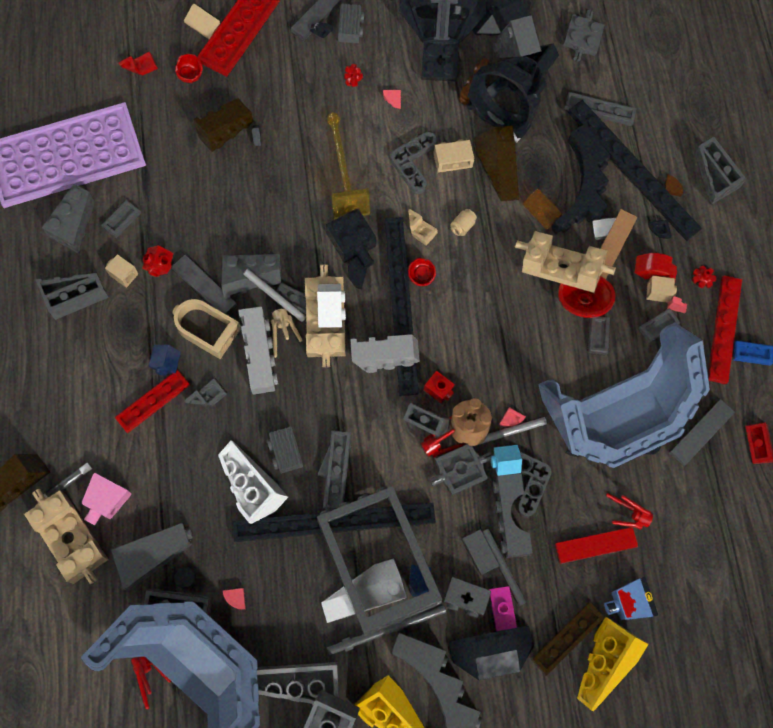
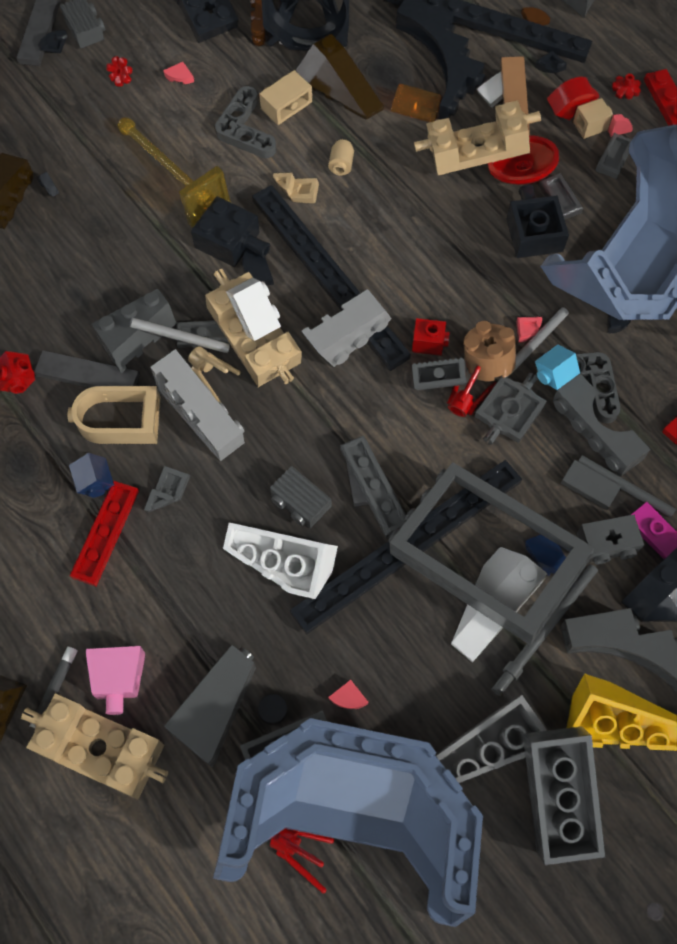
camera: 25 degrees left, 5 degrees down
red hair [408,258,436,287] -> none
none -> black brick [506,184,569,258]

